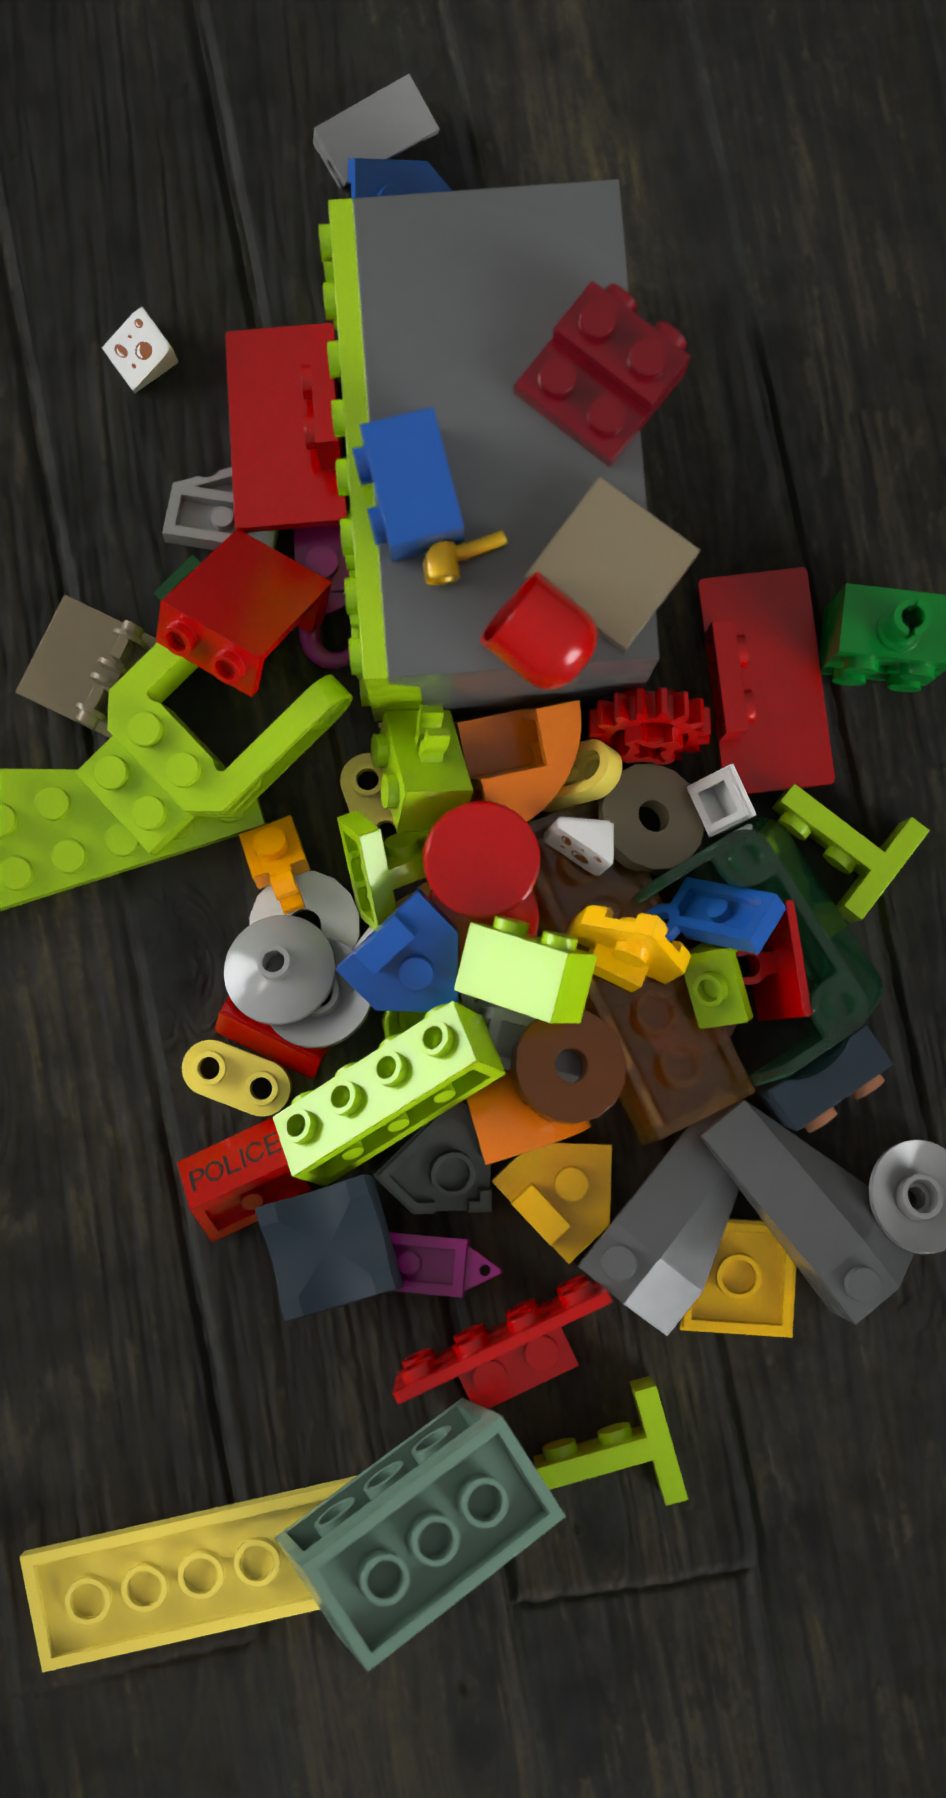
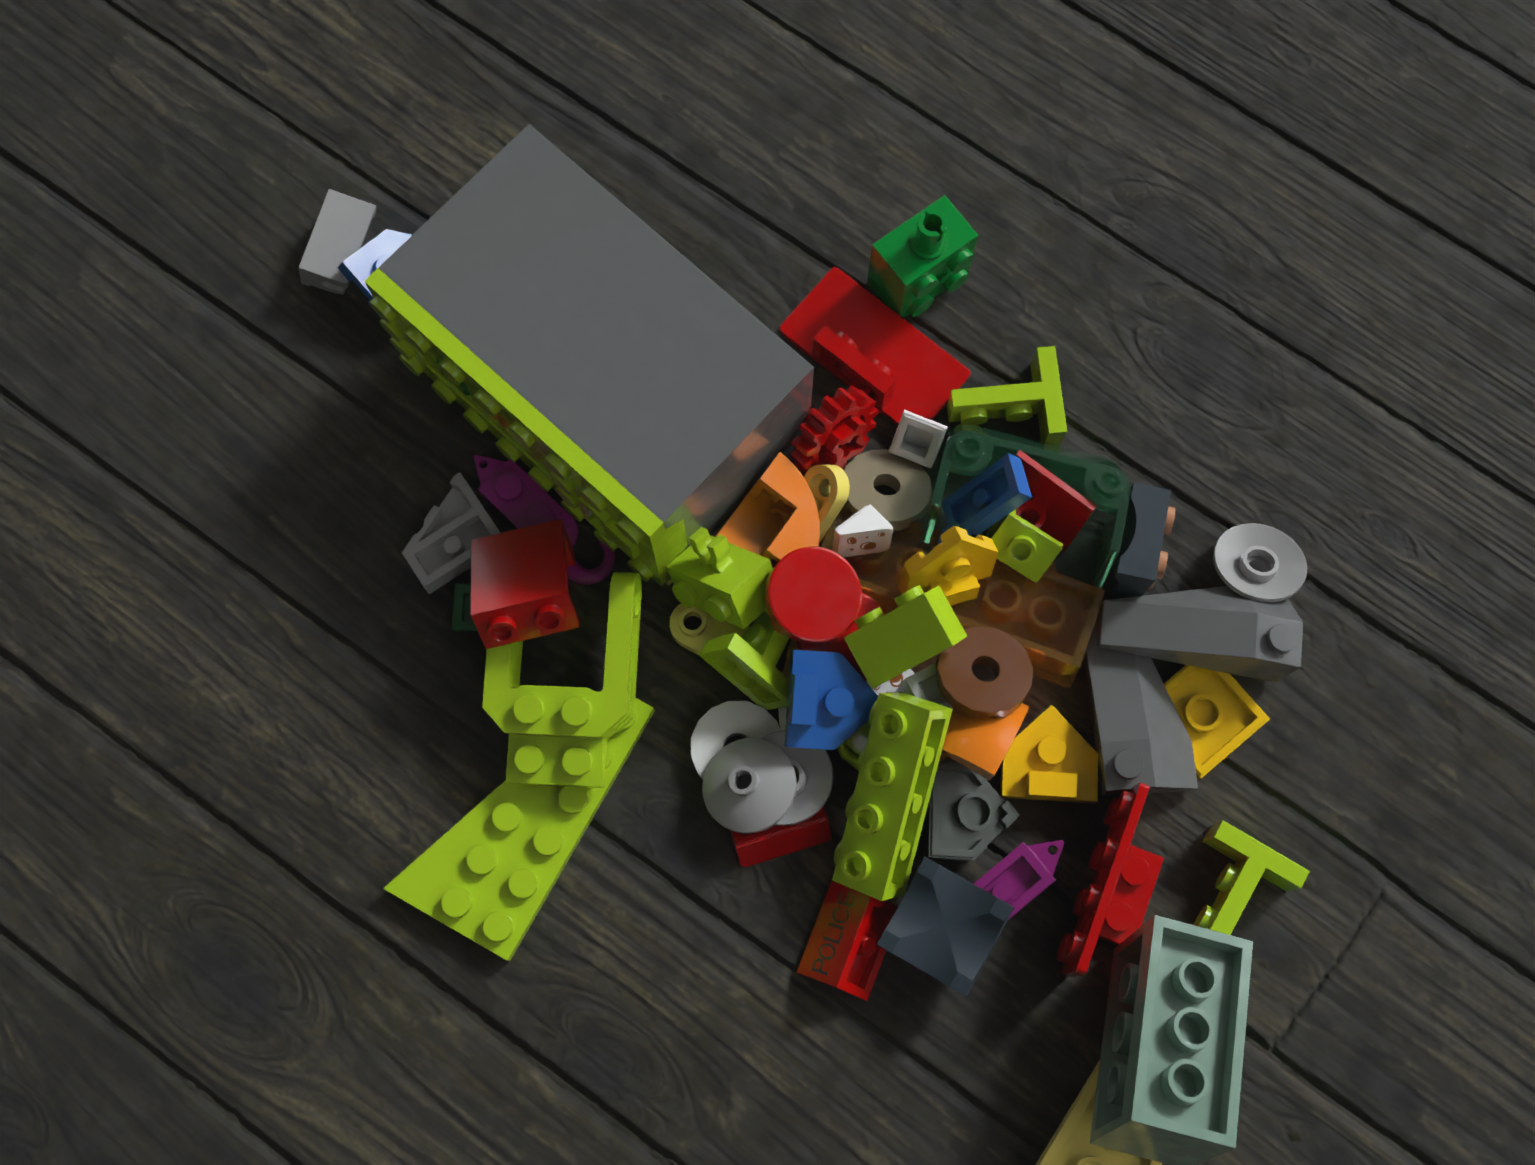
camera: 40 degrees left, 10 degrees down
dark tan hinge [15,595,157,738] -> none
white slope [102,307,179,394] -> none
light yellow plate [182,1040,292,1117] -> none
red bracket [225,323,347,533] -> none
light orange plate [239,815,311,915] -> none
blue brick [352,407,464,562] -> none
yellow hand [423,530,507,585] -> none
red helmet [480,572,598,690] -> none
dark red plate [513,280,691,468] -> none
dark tan tile [525,477,700,653] -> none

